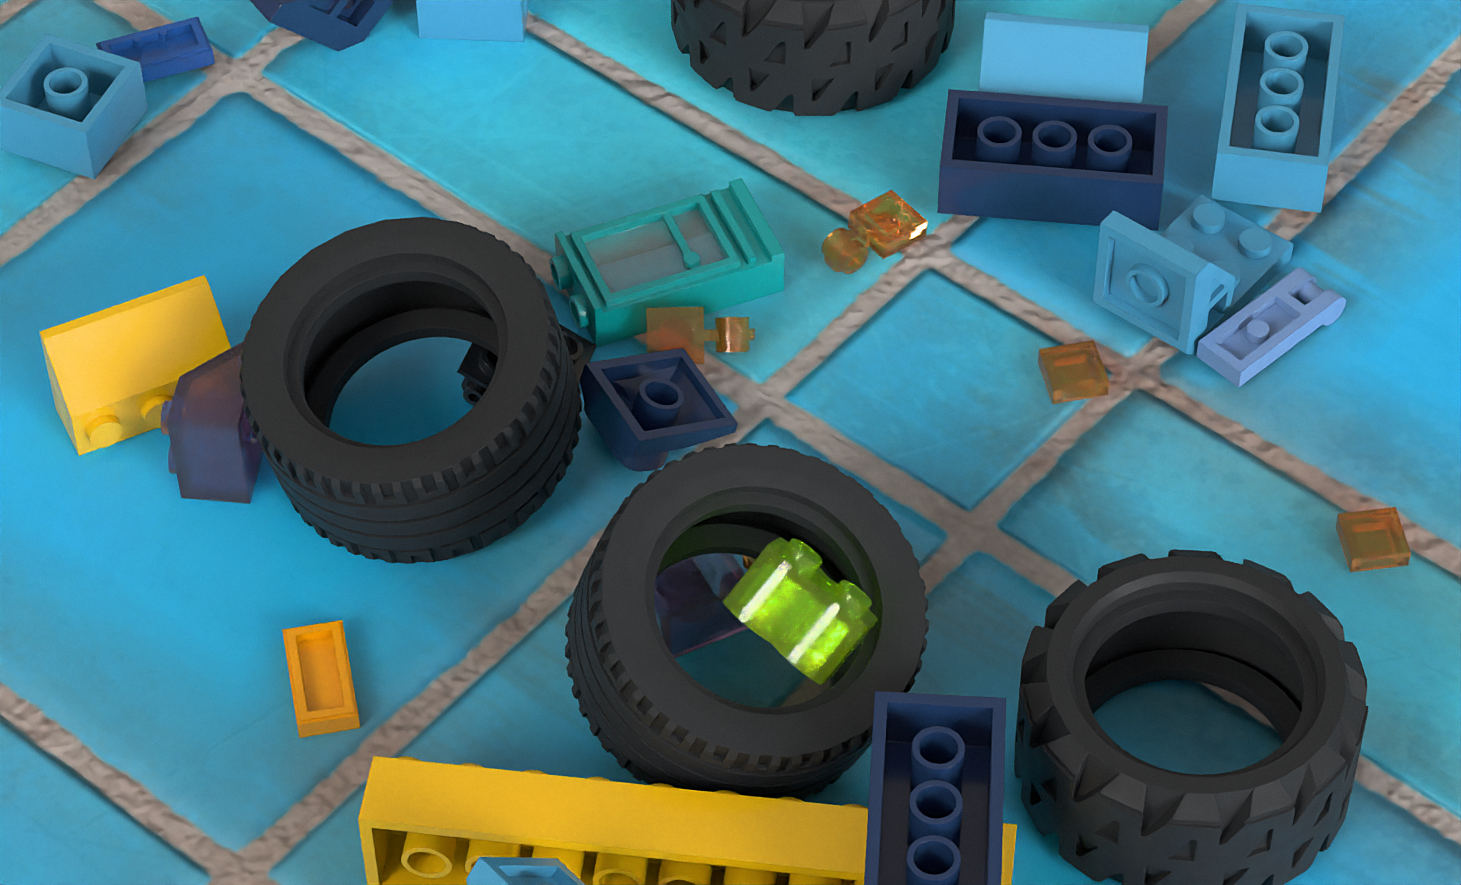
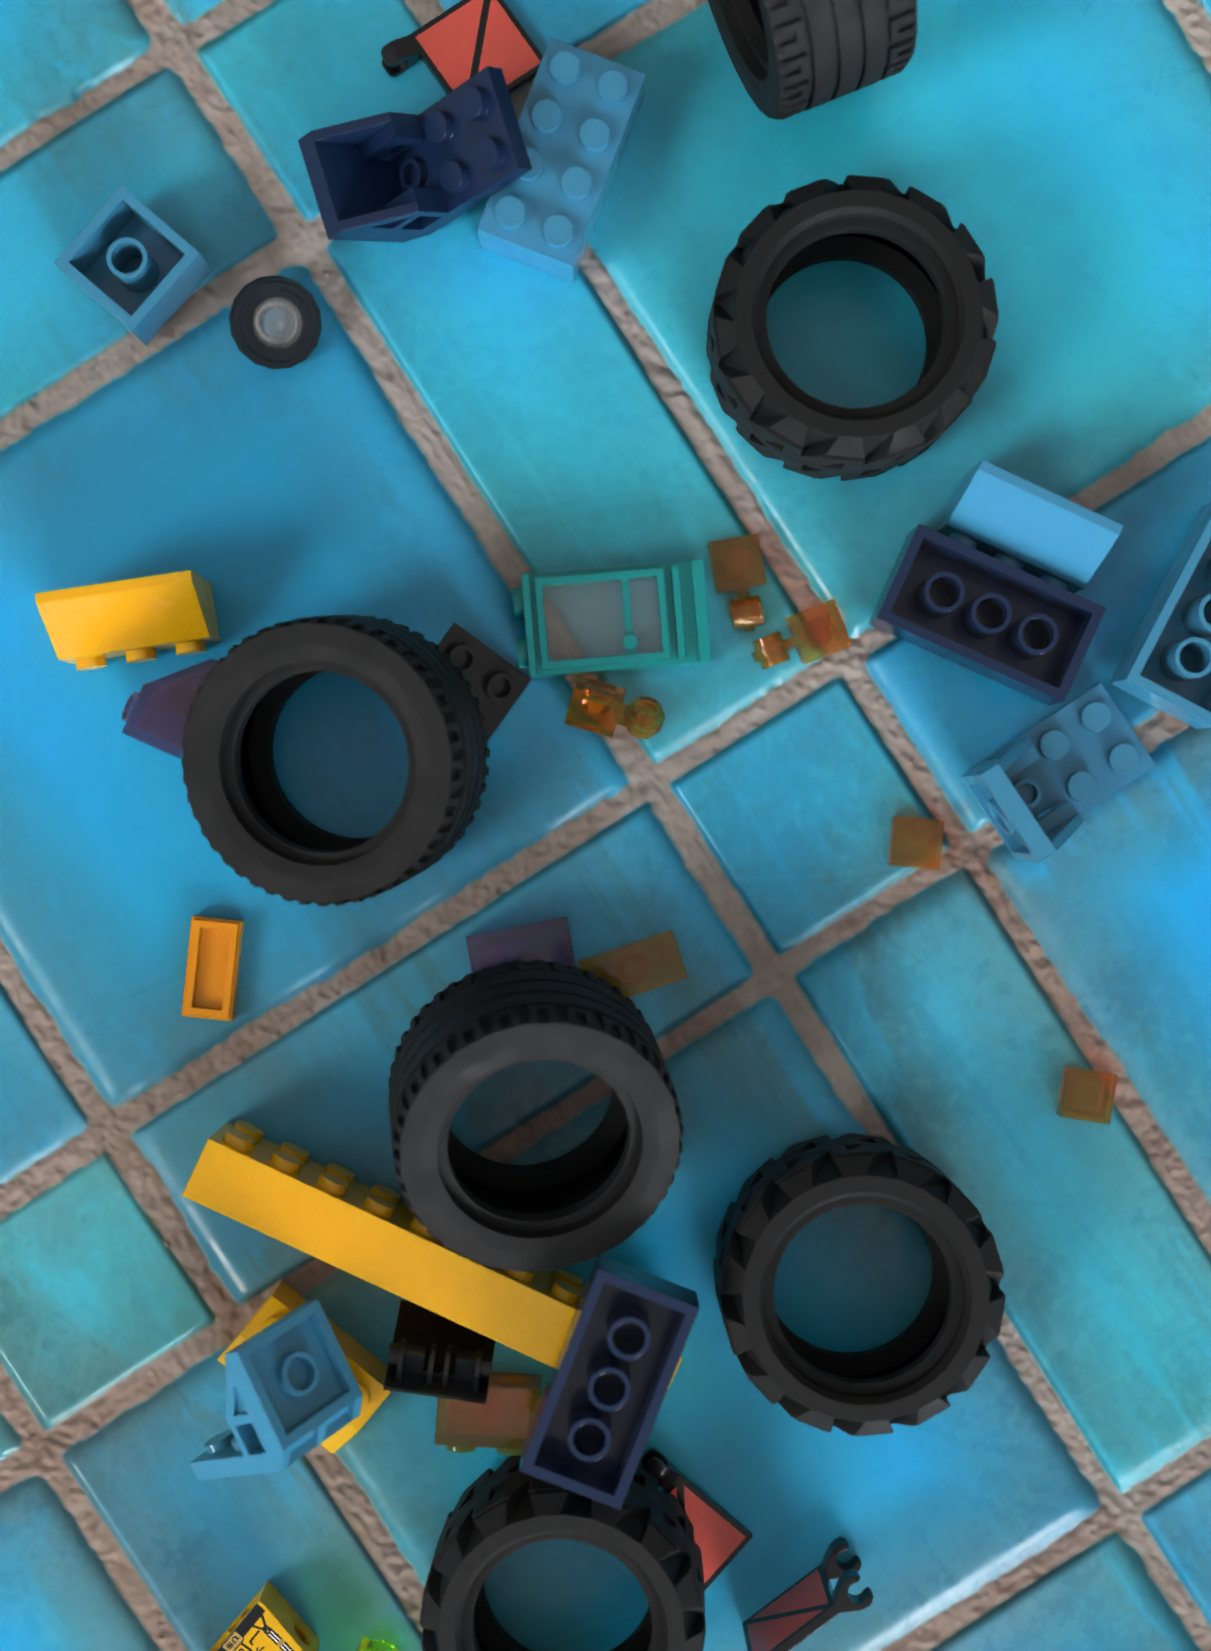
camera: 20 degrees right, 40 degrees up
blue plate [96,17,215,83] -> none
dark blue slope [580,348,738,472] -> none
clear neon green brick [723,537,878,685] -> none
medium blue plate [1196,268,1346,388] -> none
none -> black wheel [229,275,322,369]
none -> clear orange plate [707,533,767,633]

